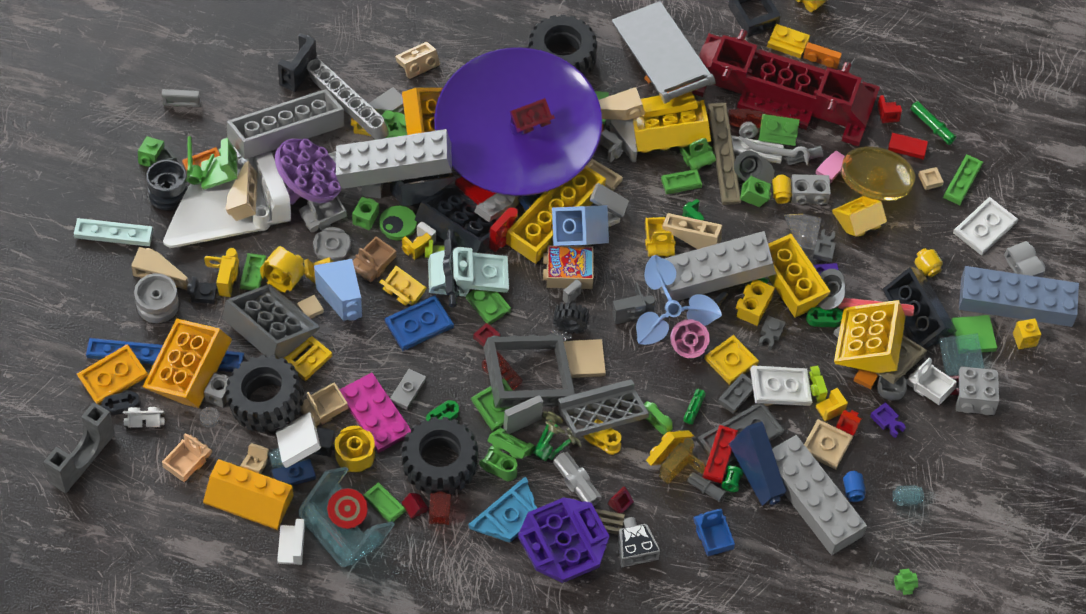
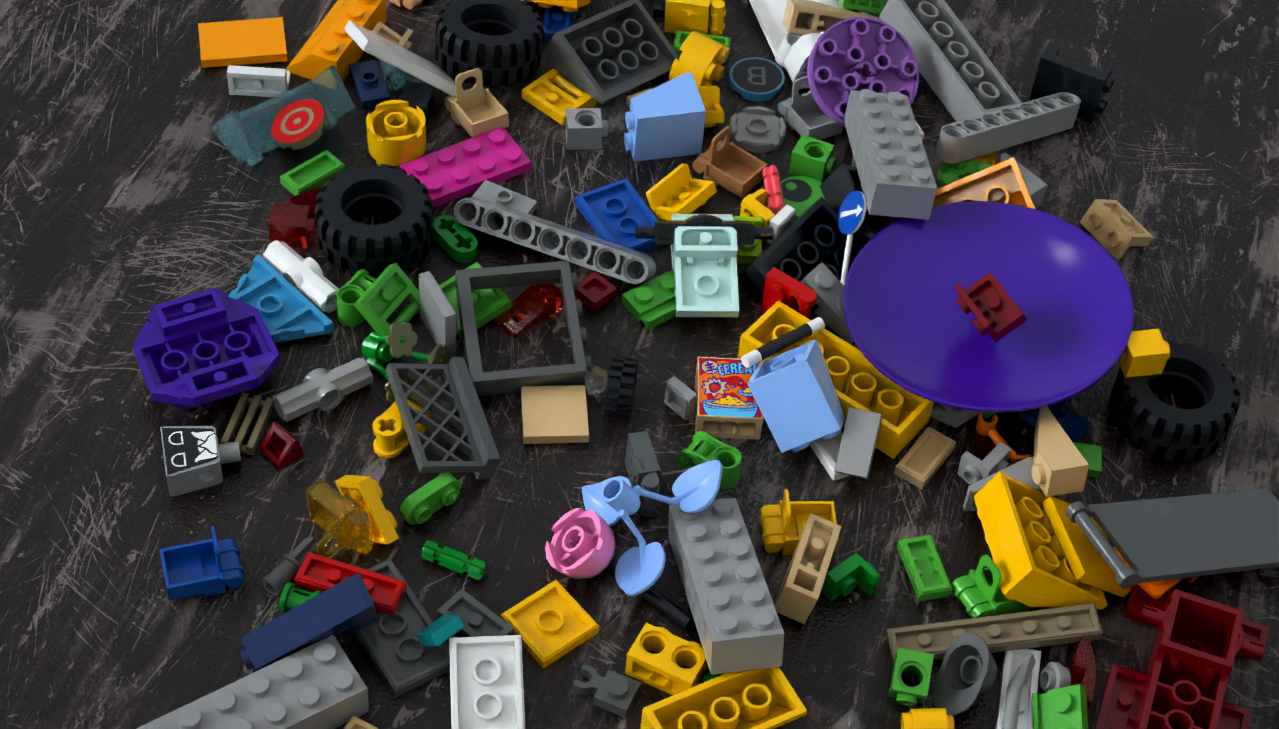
camera: 90 degrees right, 10 degrees down
none -> light orange tile [198,17,288,68]
none -> white piece [263,240,339,314]
none -> teal tile [416,615,464,646]
none -> light grey beam [454,197,656,284]
none -> light grey brick [565,108,608,150]
none -> bright green piece [677,431,742,489]
none -> tile [728,57,785,102]
none -> black bar [741,317,825,368]
none -> coral axle [762,165,785,215]
none -> piece [838,191,867,286]
none -> yellow brick [1118,329,1170,378]

